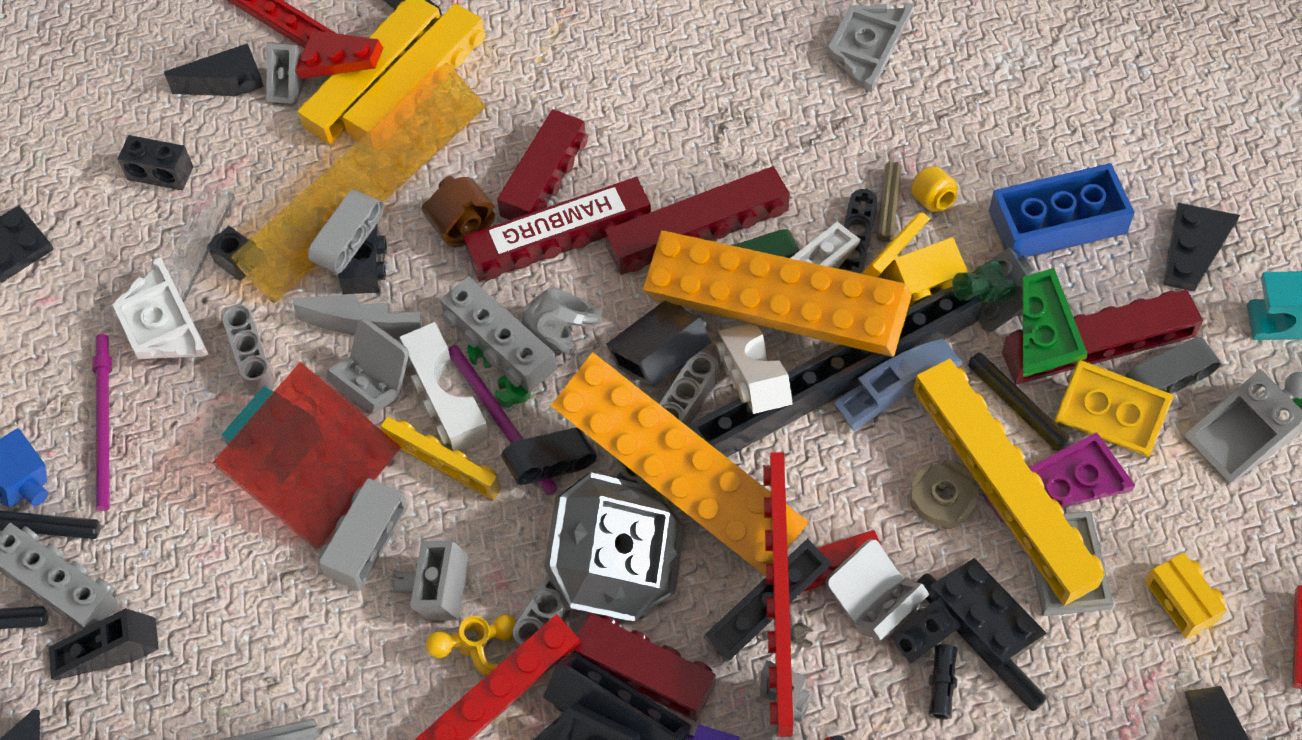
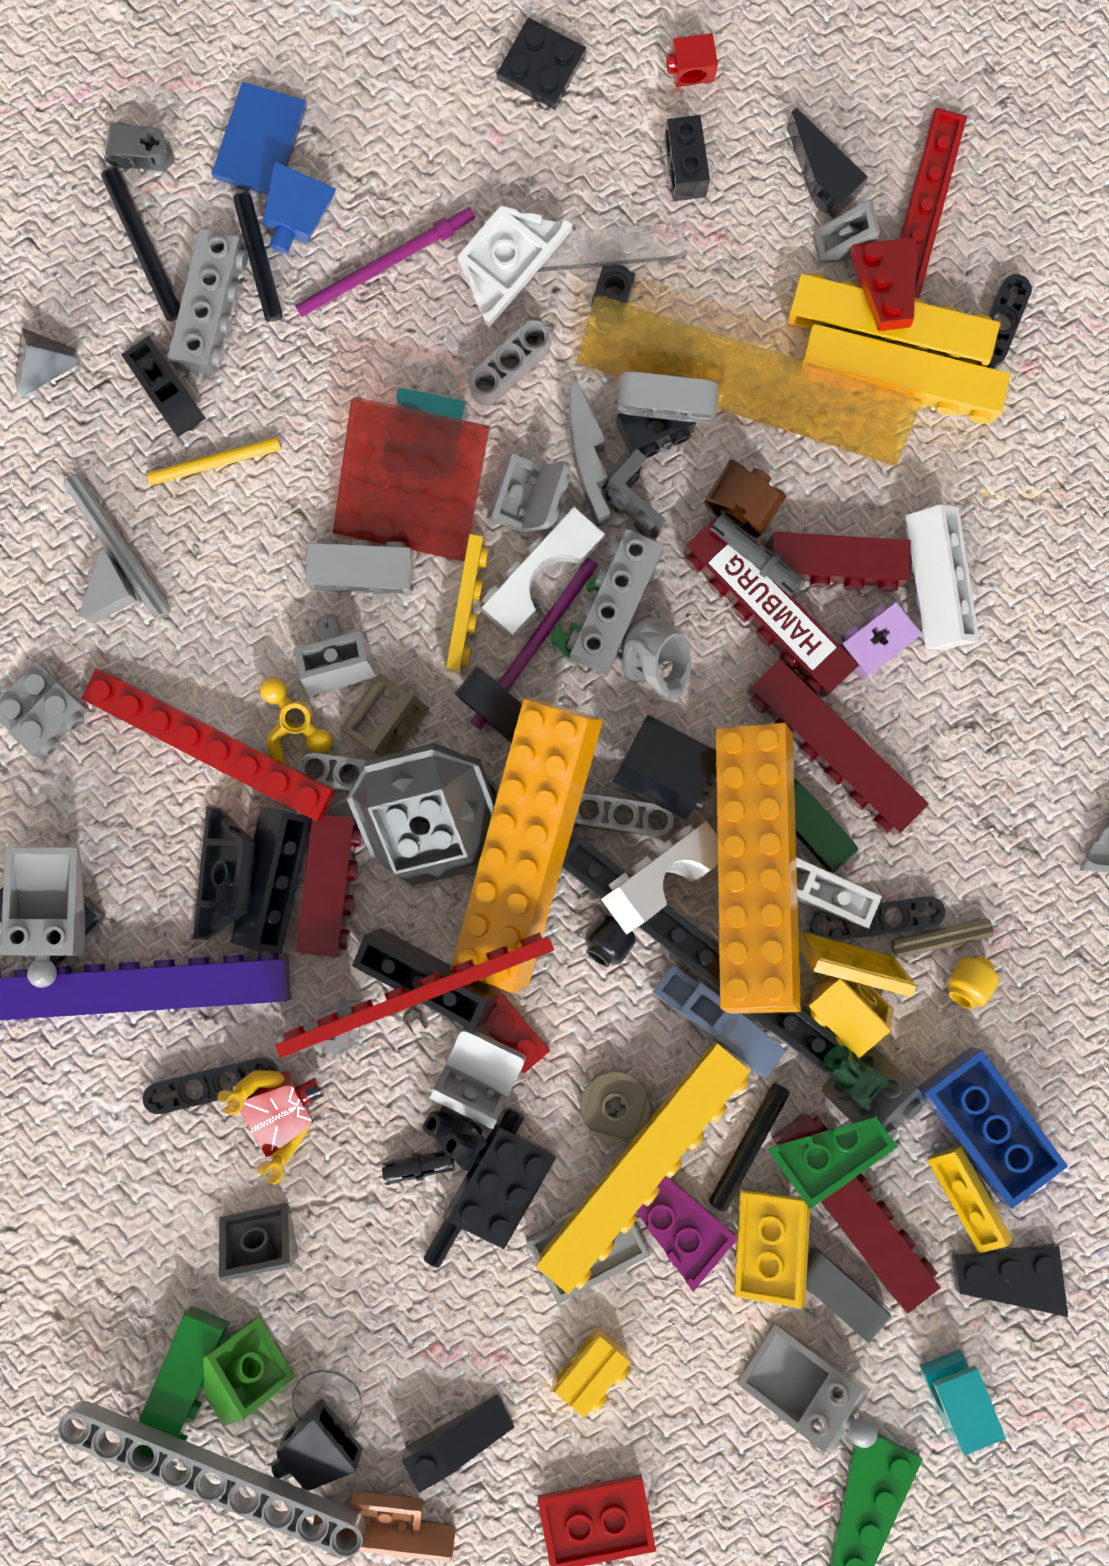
camera: 60 degrees right, 25 degrees up
none -> yellow bar [147,436,281,485]
none -> dark tan tile [340,674,430,757]
none -> black head [585,915,636,967]
none -> dark grey bracket [606,449,666,539]
none -> red brick [666,33,718,87]
none -> dark grey pin [710,513,805,596]
none -> lavender brick [840,602,922,681]
none -> white brick [905,504,980,650]
none -> yellow plate [927,1145,1013,1253]

